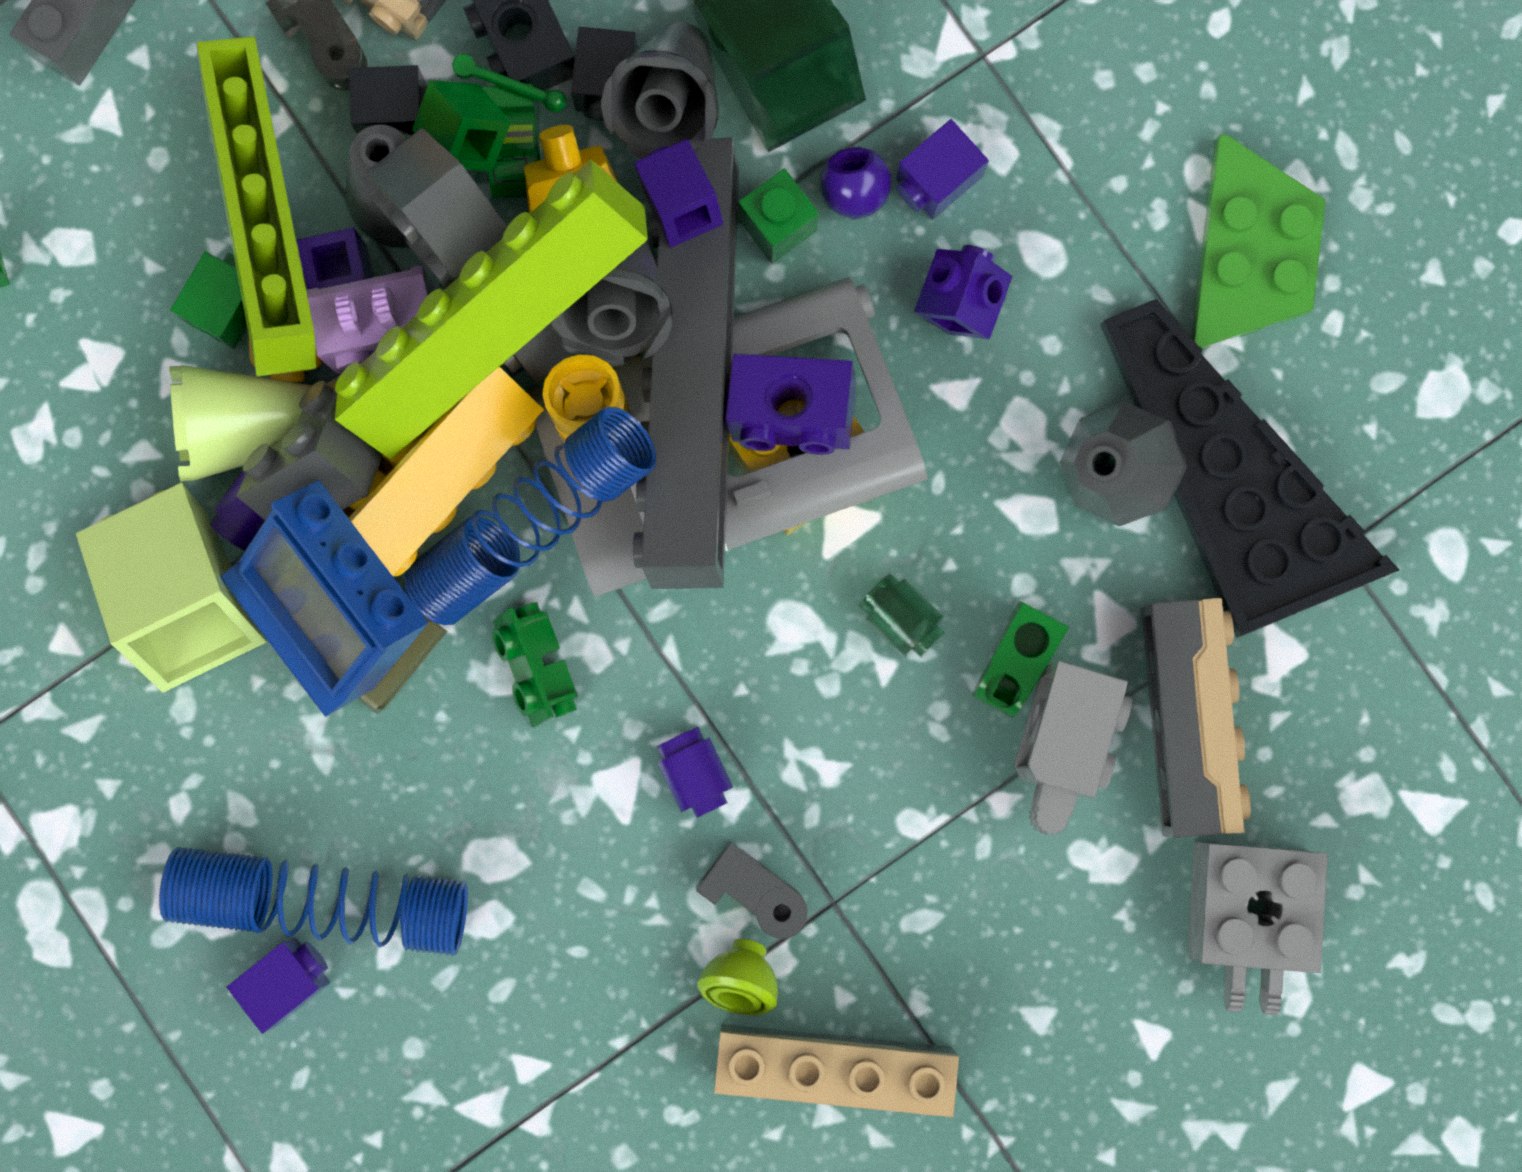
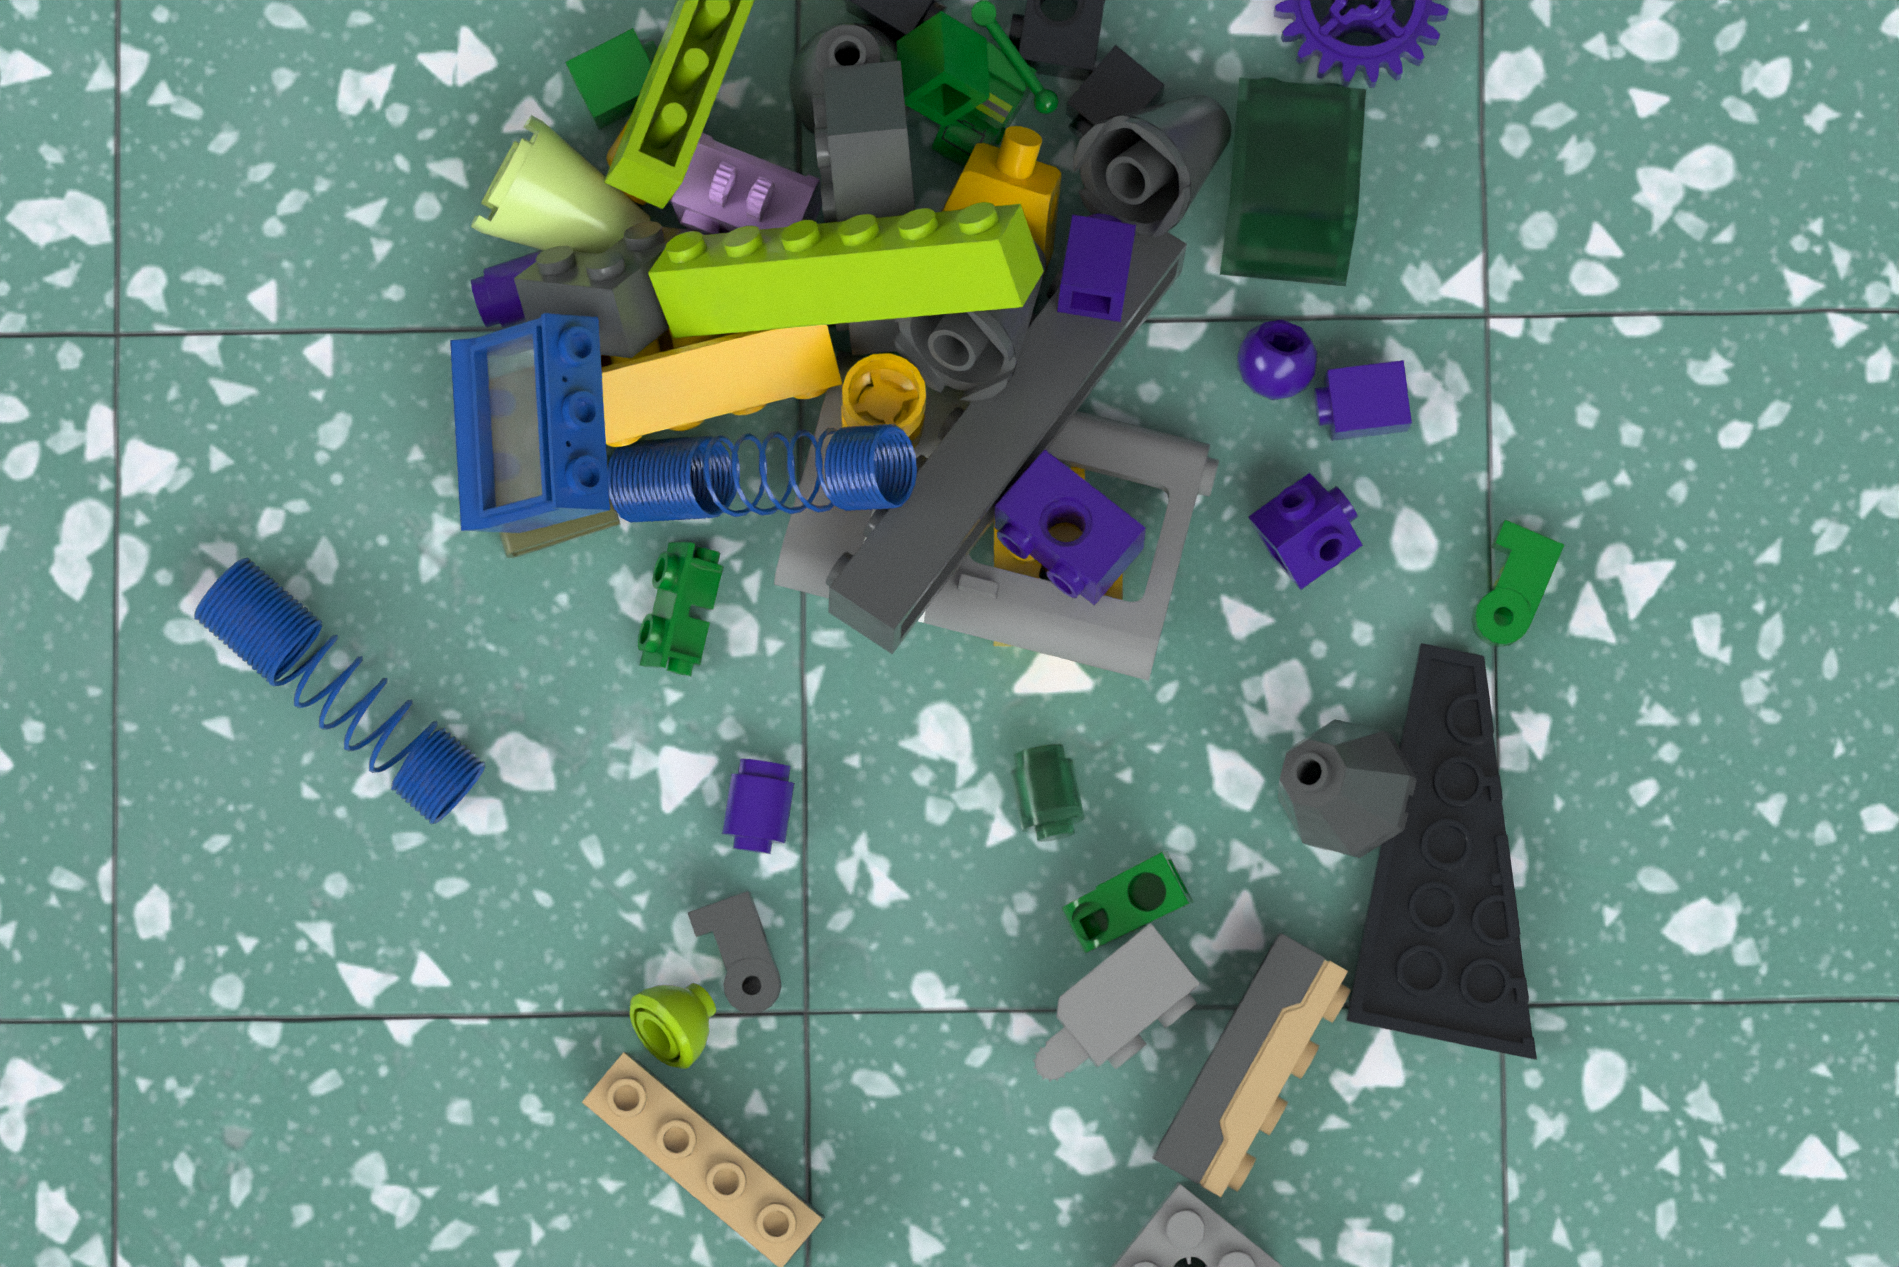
camera: 45 degrees right, 0 degrees up
yellowish green slope [76,482,267,693] -> none
dark purple brick [226,937,330,1034] -> none
dark purple brick [297,227,374,290] -> none
green brick [738,168,819,264] -> none
bright green wing [1191,134,1326,350] -> none
none -> green leg [1471,520,1564,647]

